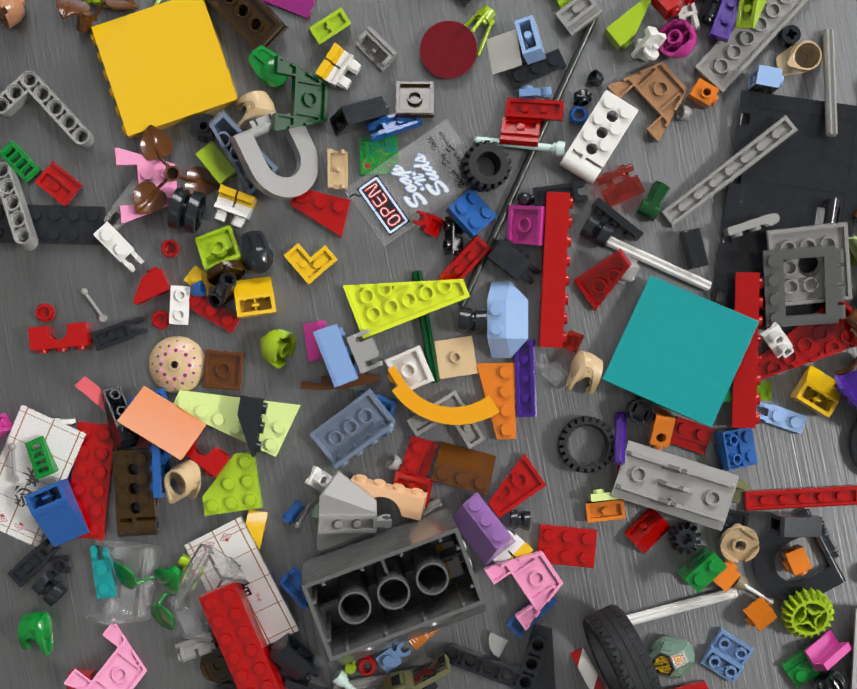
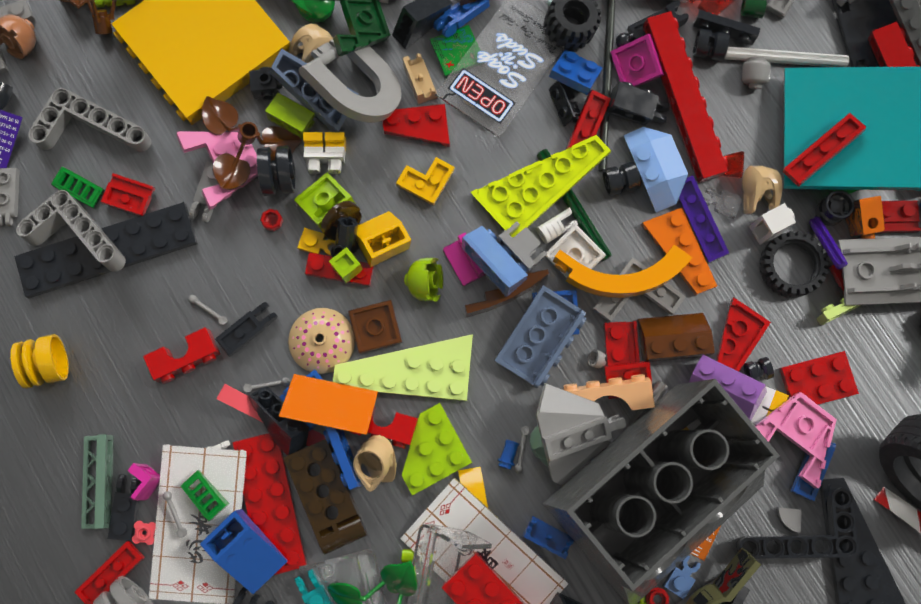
camera: 20 degrees left, 10 degrees down
red plate [35,303,55,322] -> none
white hinge [93,221,145,272] -> none
red slope [133,267,171,305] -> none
red plate [151,310,170,329] -> none
white hinge [169,285,190,325] -> none
blue hinge [190,281,206,297] -> none
black slope [237,395,268,457] -> none
black helmet [241,230,273,274] -> none
white hips [304,466,332,493] -> none
red plate [412,210,444,238] -> none
tan plate [434,336,478,379] -> none
red wing [574,249,632,311] -> none
orange plate [585,499,626,523] -> none
red panel [624,508,671,554] -> none
black panel [679,228,709,270] -> none
none -> light grey hinge [243,377,290,393]
none -> lime panel [329,247,363,283]
none -> white hinge [536,207,578,244]
none -> white brick [749,203,796,245]
none -> red plate [783,113,866,187]

